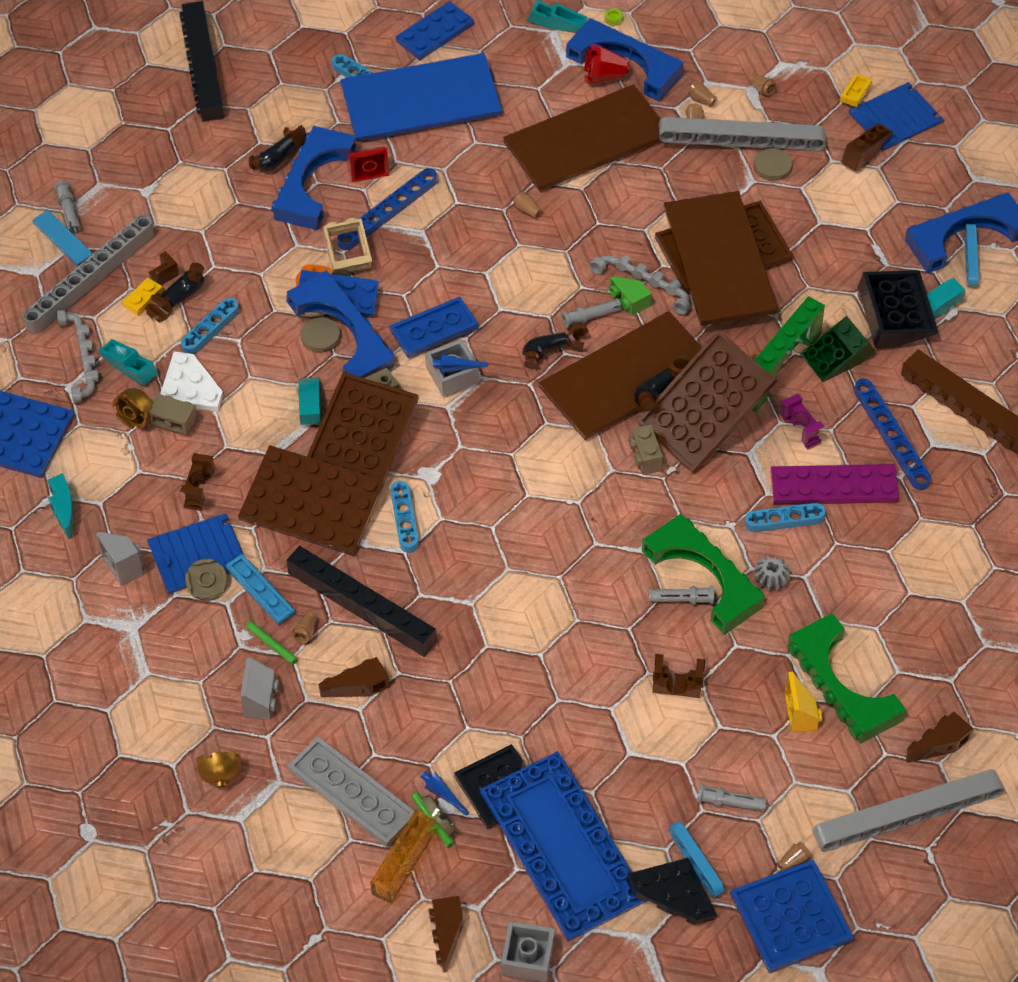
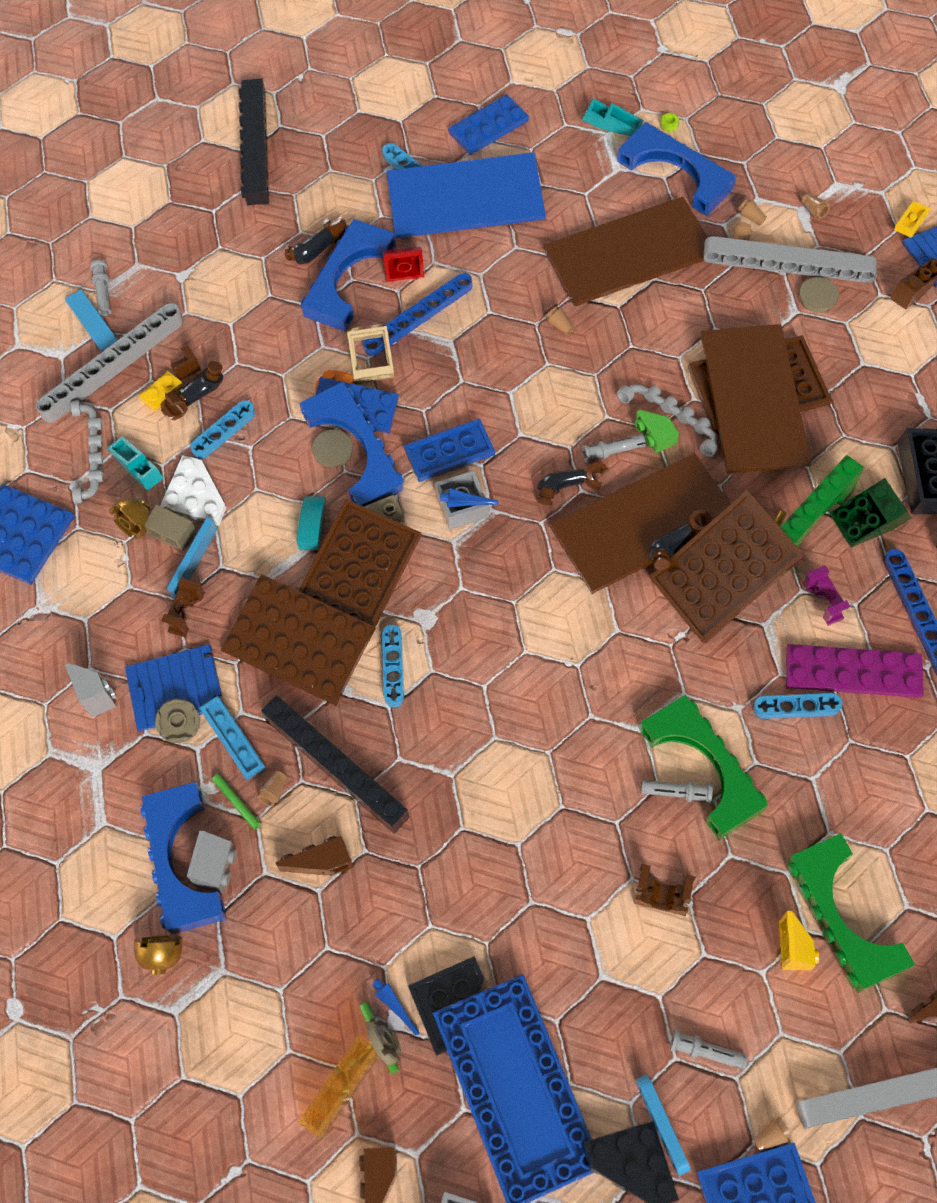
camera: 10 degrees right, 10 degrees up
teal slope [47,473,74,540] -> none
light grey plate [287,736,417,847] -> none
red cone [584,43,630,84] -> none
dark tan brick [628,425,663,475] -> none
light grey gear [754,555,790,591] -> none
none -> blue arch [140,782,227,935]
none -> dark azure tile [167,518,217,598]

